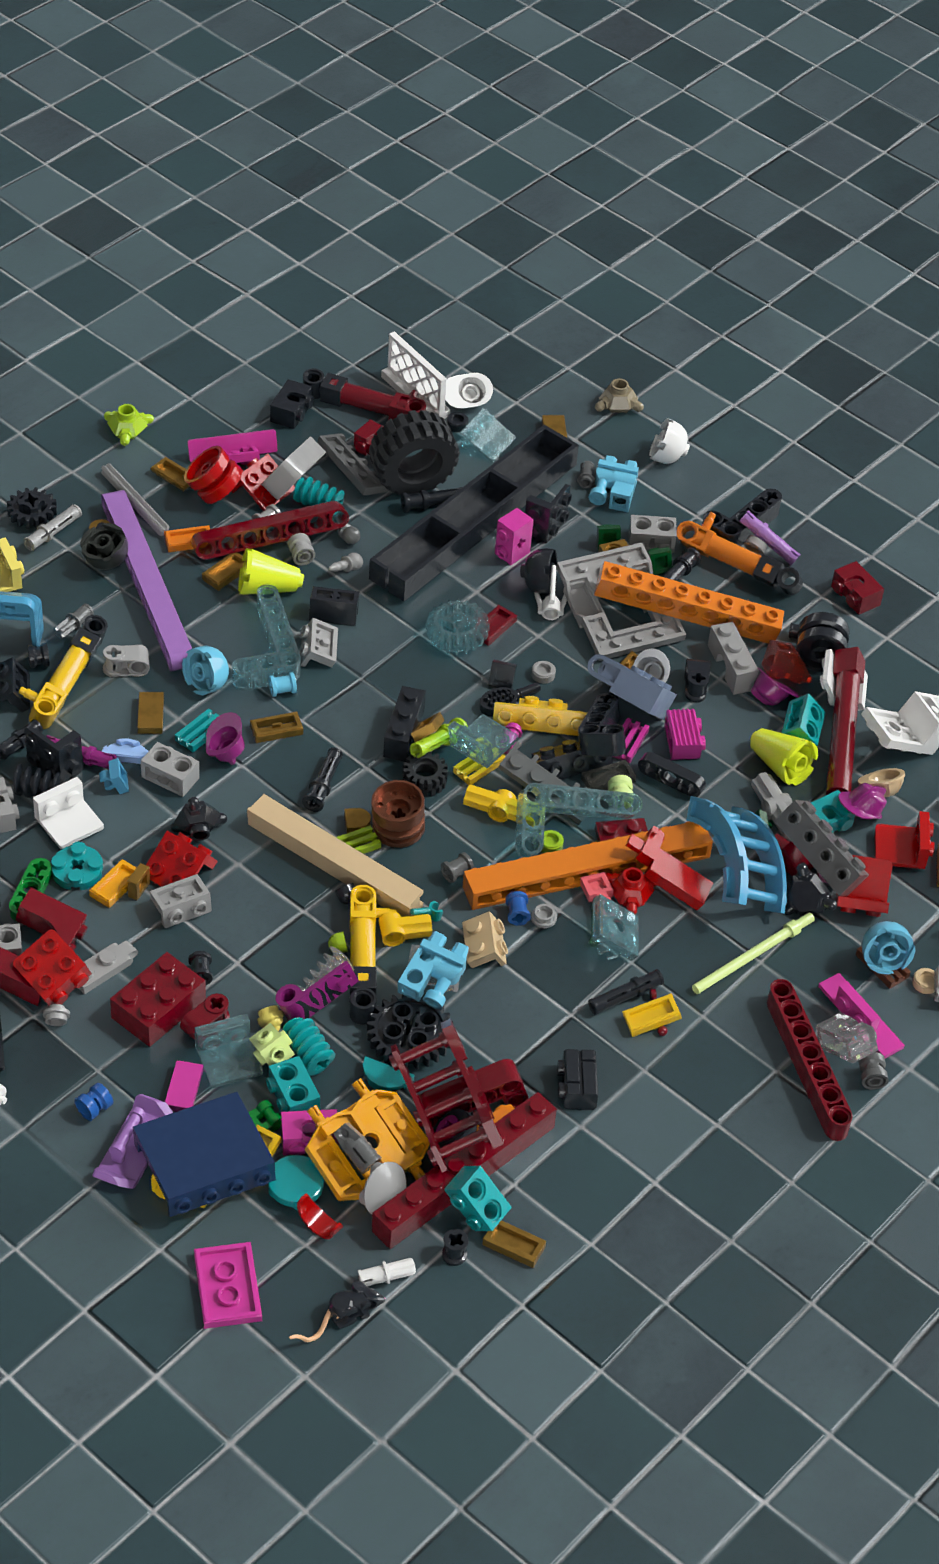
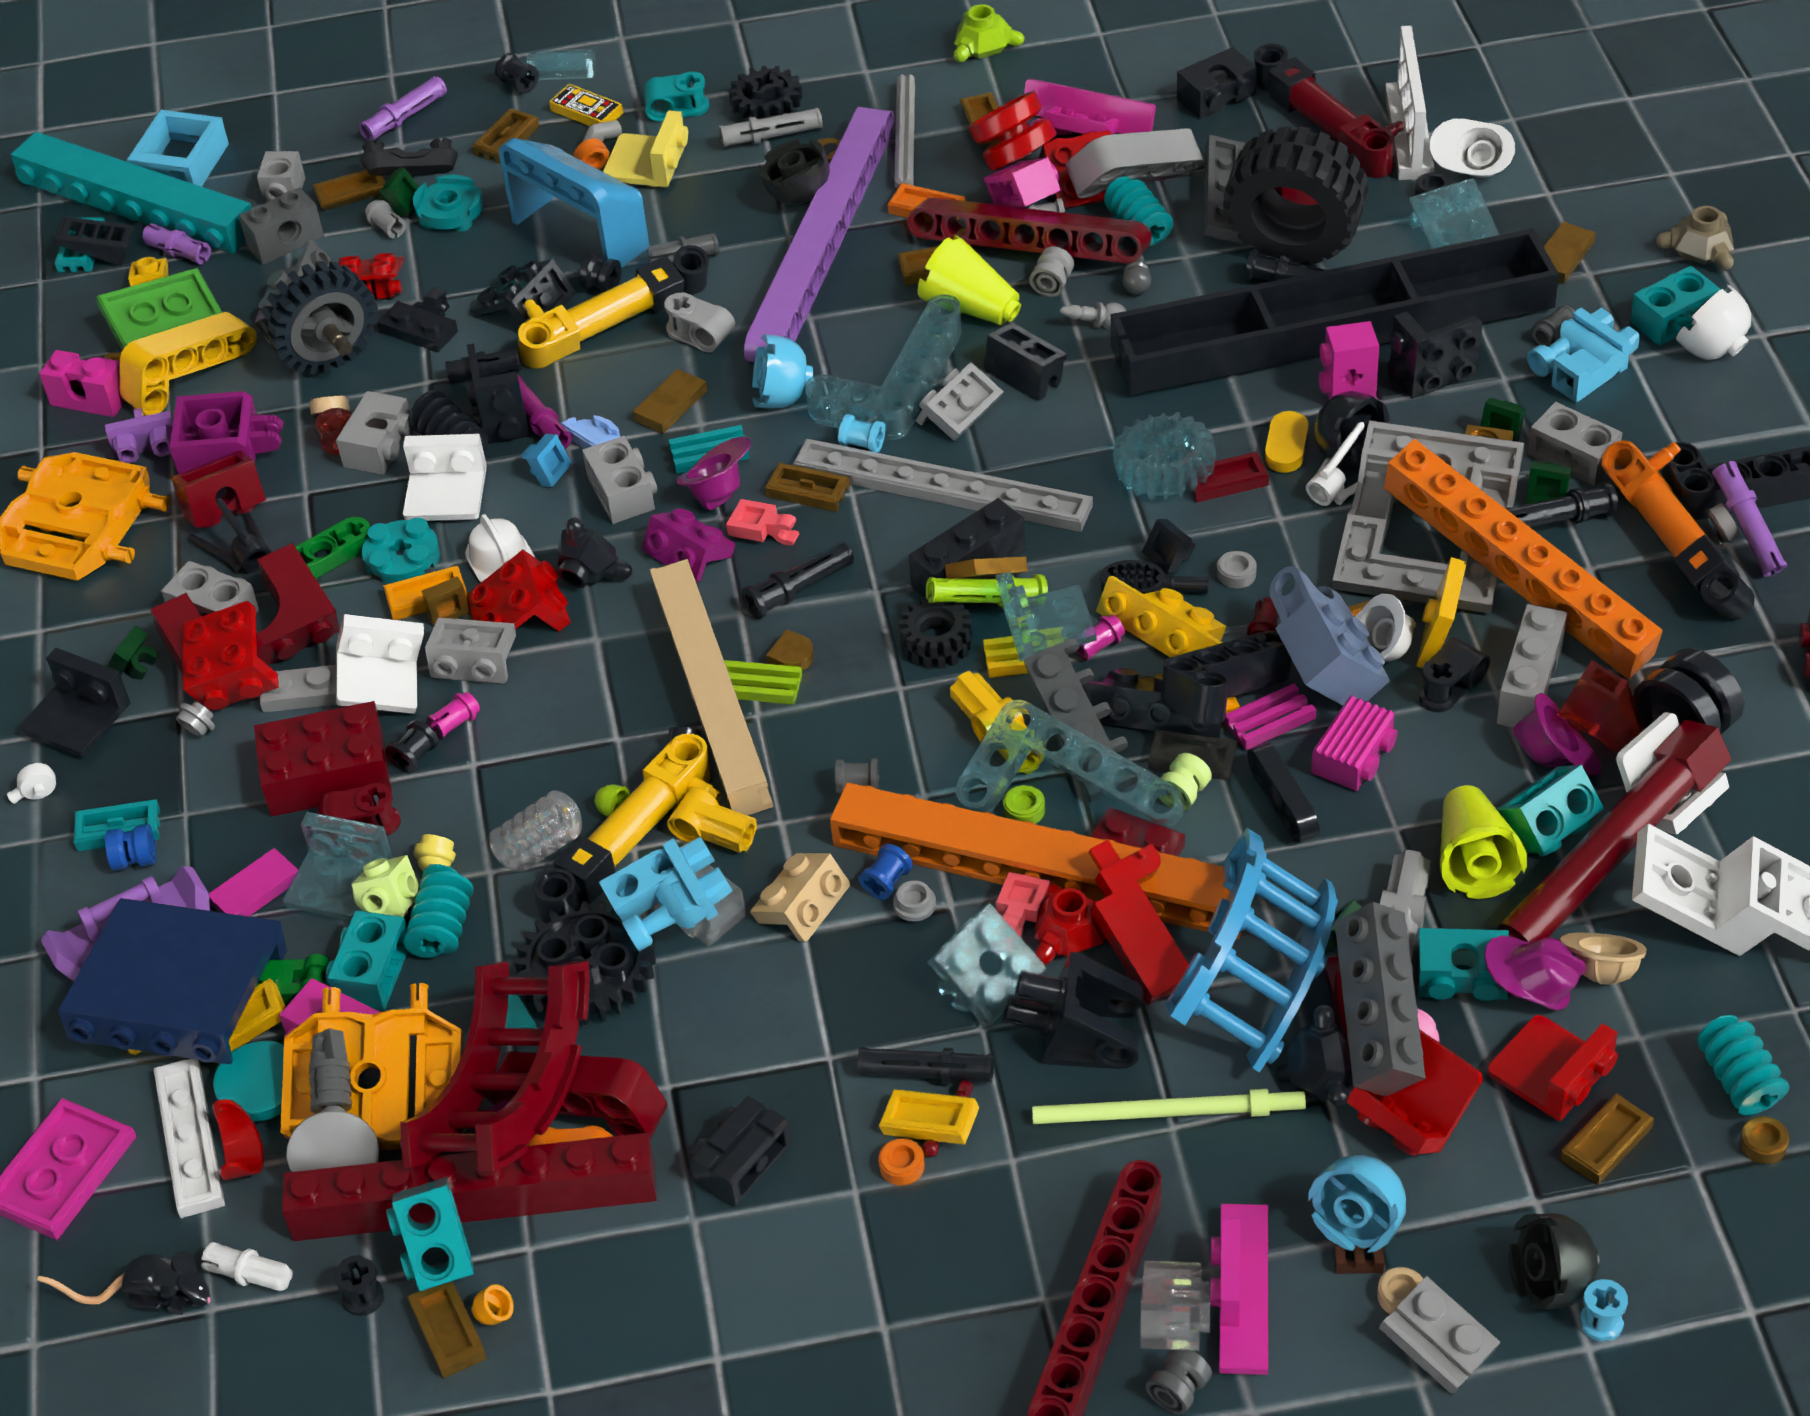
camera: 45 degrees right, 0 degrees up
magenta door [275,961,359,1021] -> none
copper wheel [371,780,425,848] -> none
teal hand [410,901,443,922] -> none
none -> teal tile [74,799,160,852]
none -> white tile [154,1058,225,1218]
none -> white bracket [336,614,424,714]
none -> dark pink pin [427,692,480,739]
none -> white piece [465,514,535,583]
none -> light orange hinge [472,1284,514,1326]
none -> magenta bracket [642,509,736,582]
none -> coral plate [726,499,799,546]
none -> light grey tile [793,438,1093,532]
none -> orange tile [878,1138,925,1186]
none -> brick [984,157,1060,207]
none -> black piece [1003,951,1144,1069]
none -> dark red pin [1247,597,1279,636]
none -> yellow tile [1265,411,1309,473]
none -> yellow plate [1416,557,1466,669]
none -> teal brick [1630,266,1721,346]

